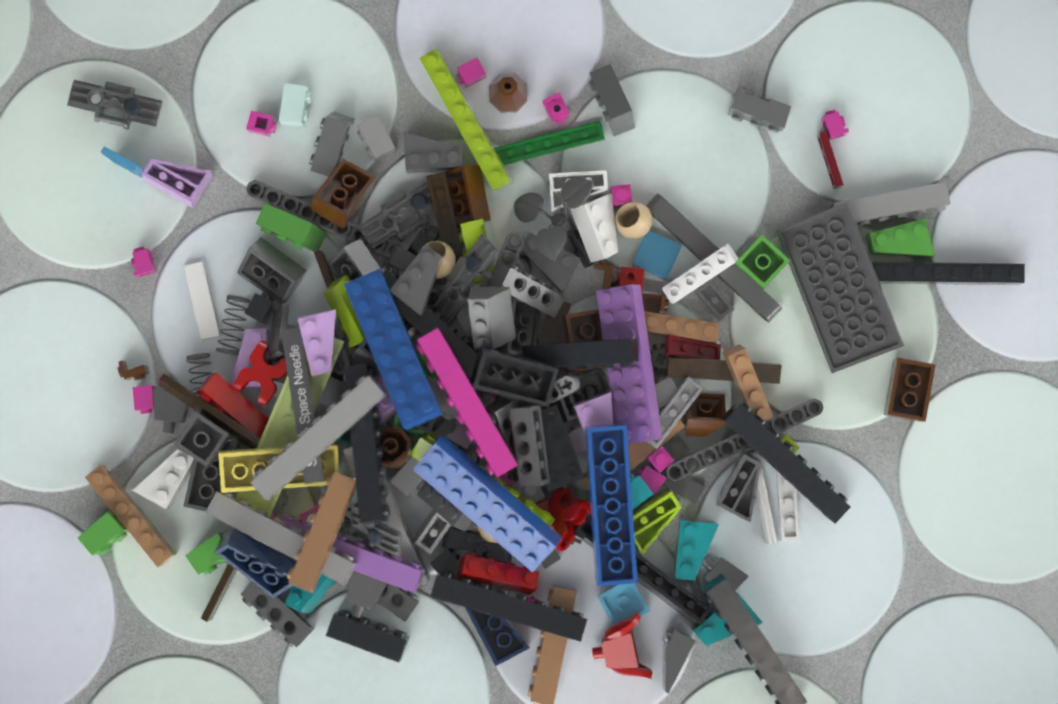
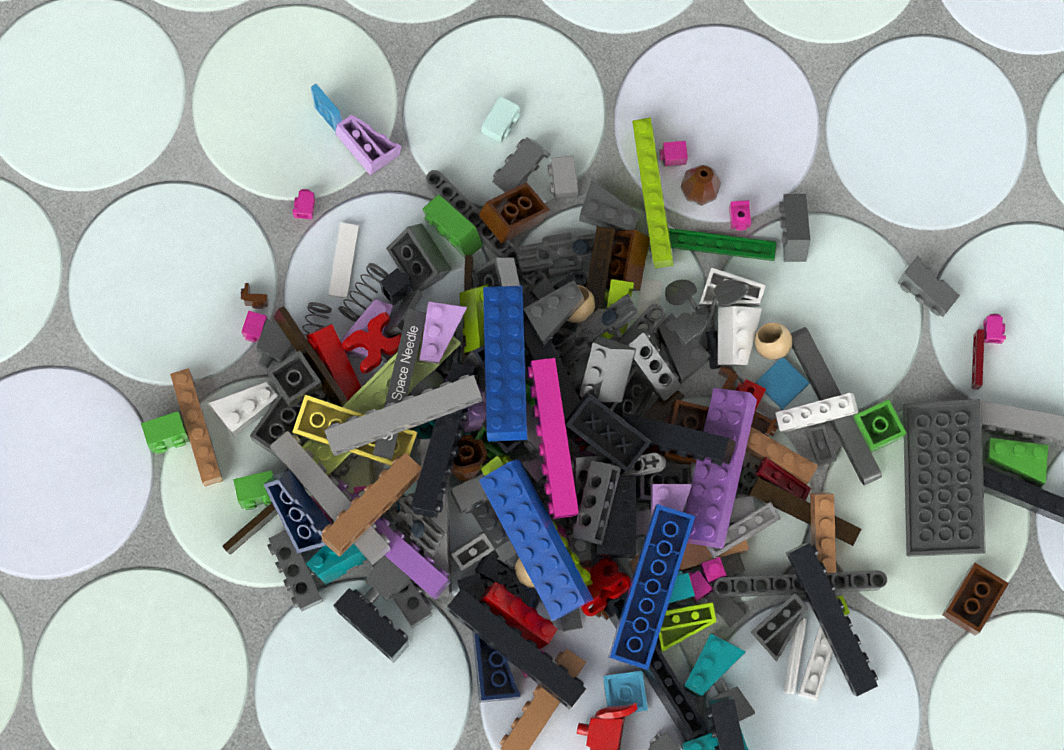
camera: 15 degrees right, 10 degrees down
dark grey piece [67,80,163,130] -> none
dark pink brick [246,111,277,137] -> none
dark pink brick [610,184,632,208] -> none
reddish brown slope [685,393,726,437] -> none

